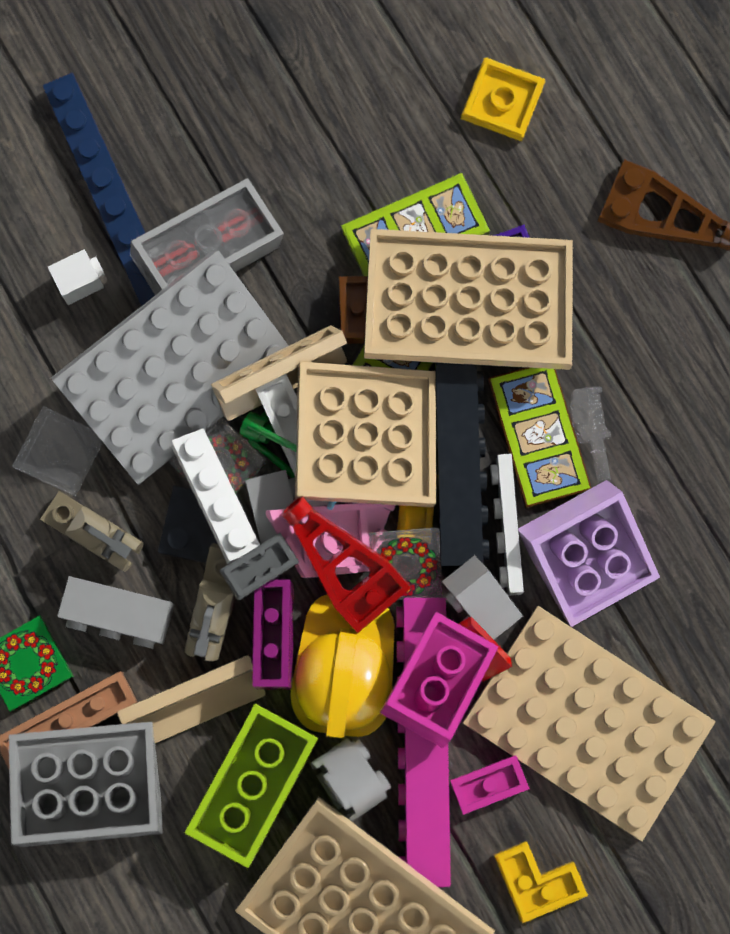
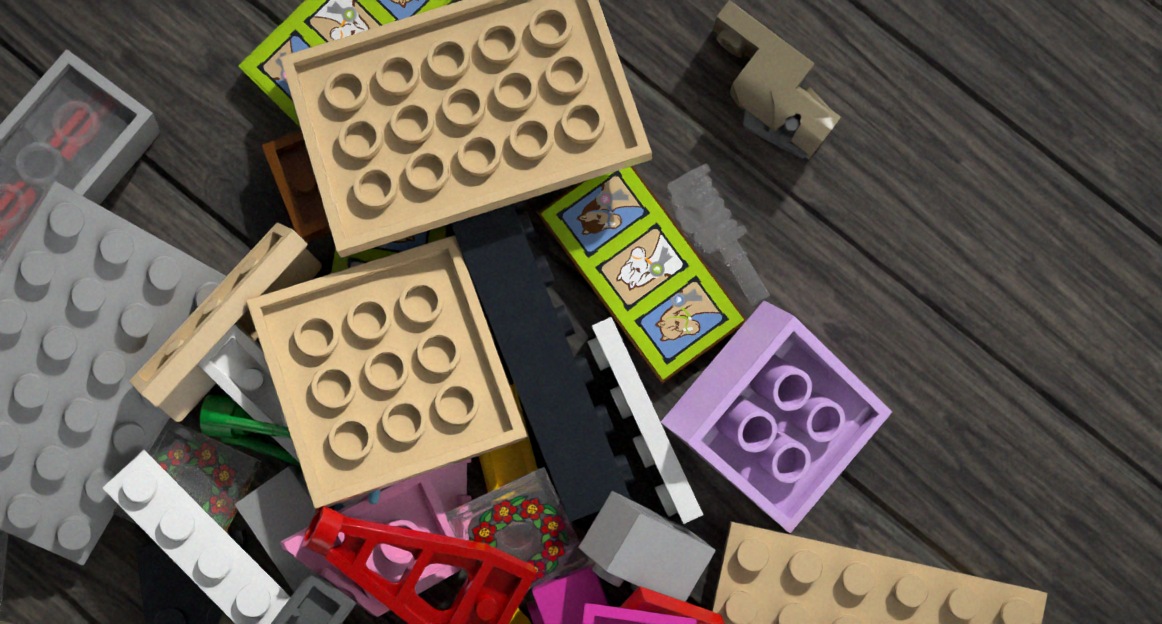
camera: 15 degrees left, 5 degrees up
none -> dark tan plate [713,0,841,159]

